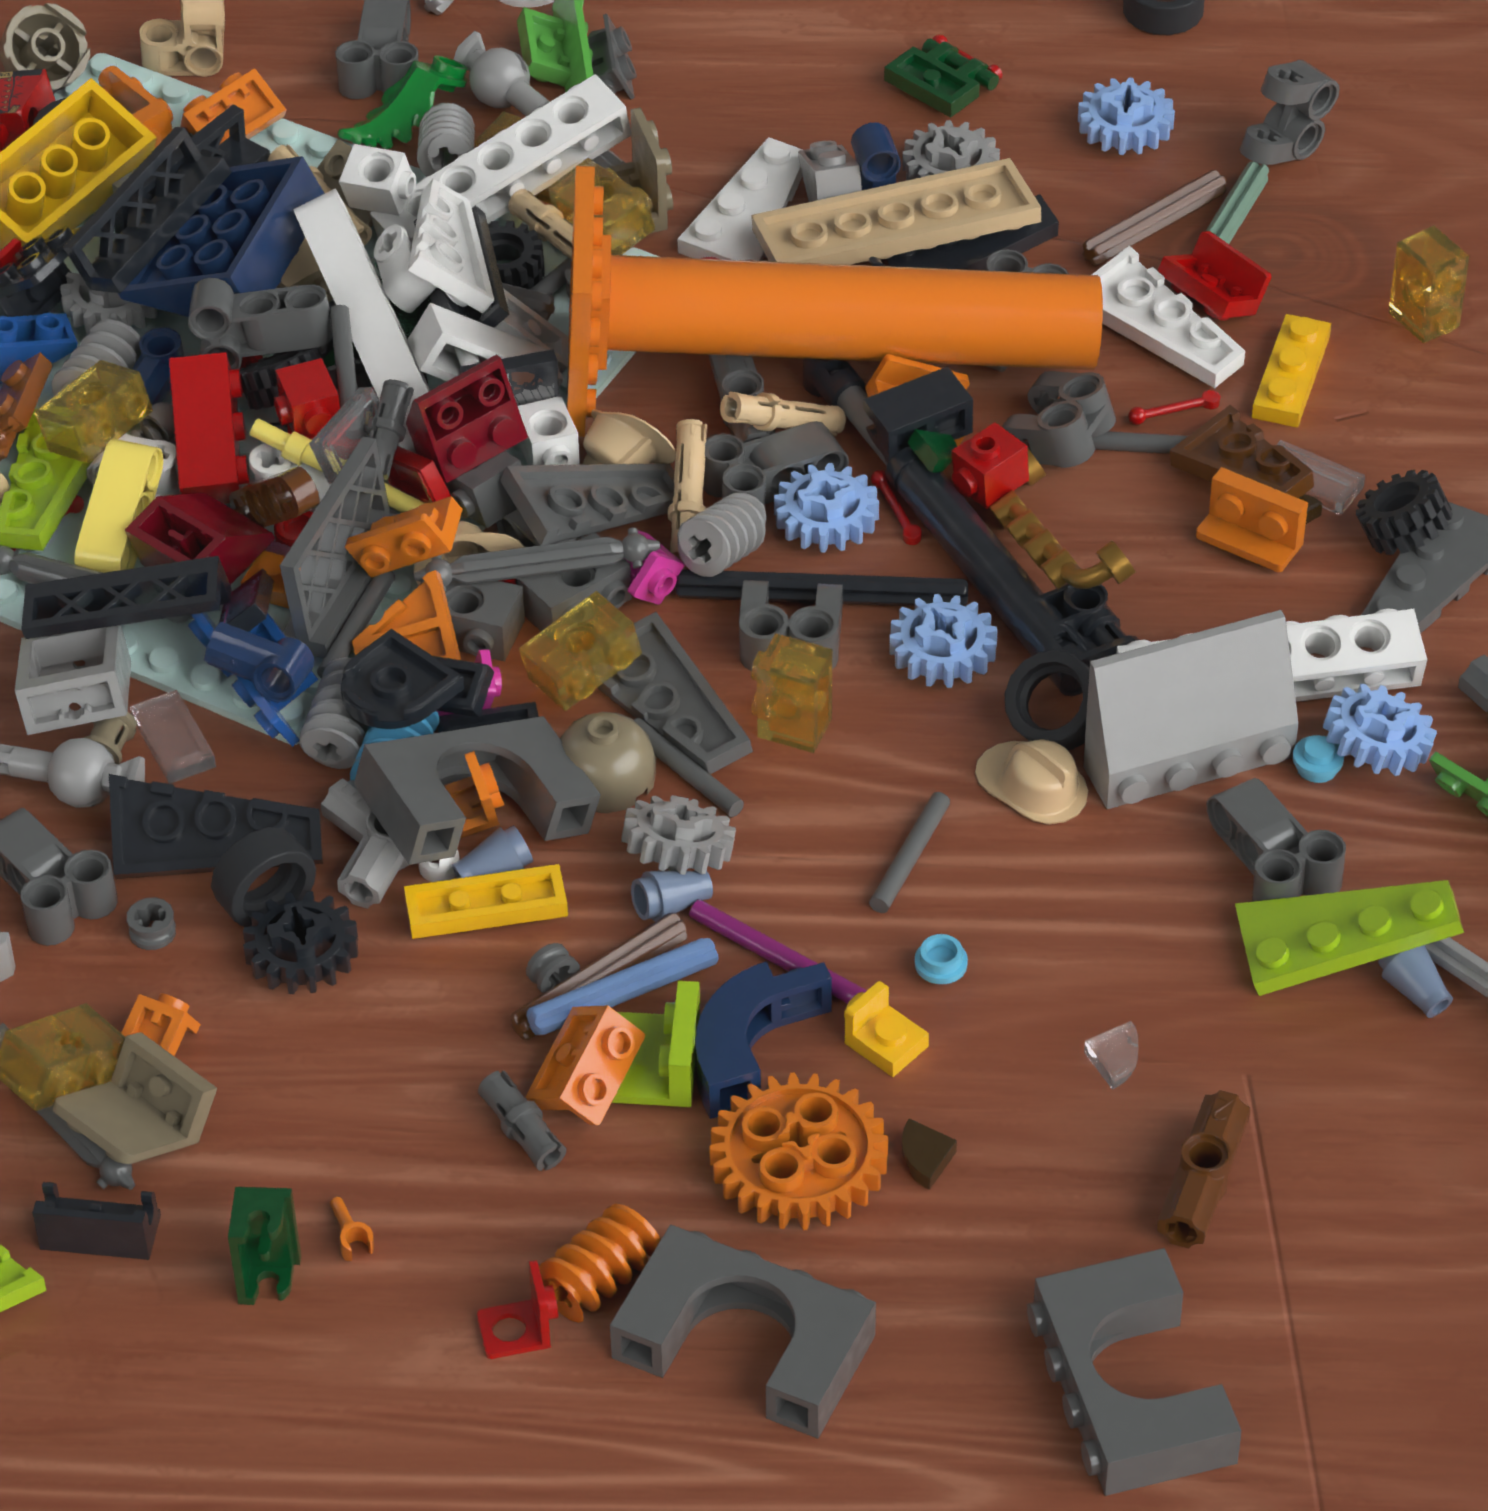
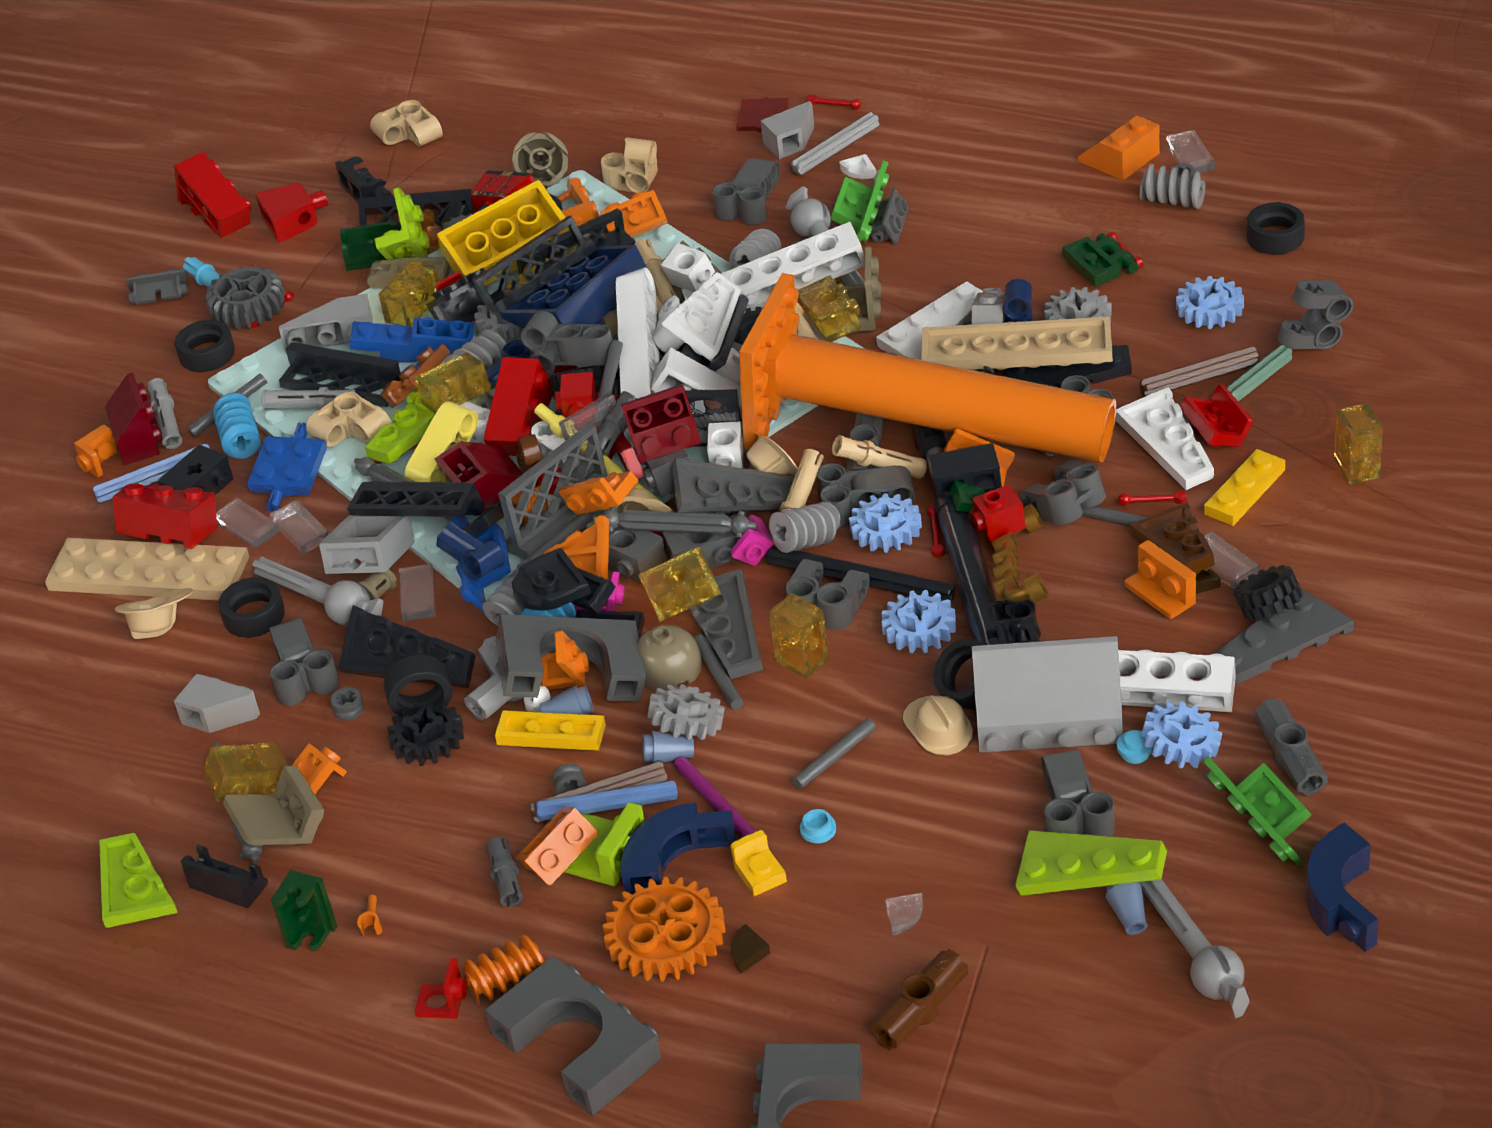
camera: 25 degrees right, 5 degrees down
green plant [337,55,468,149] -> none

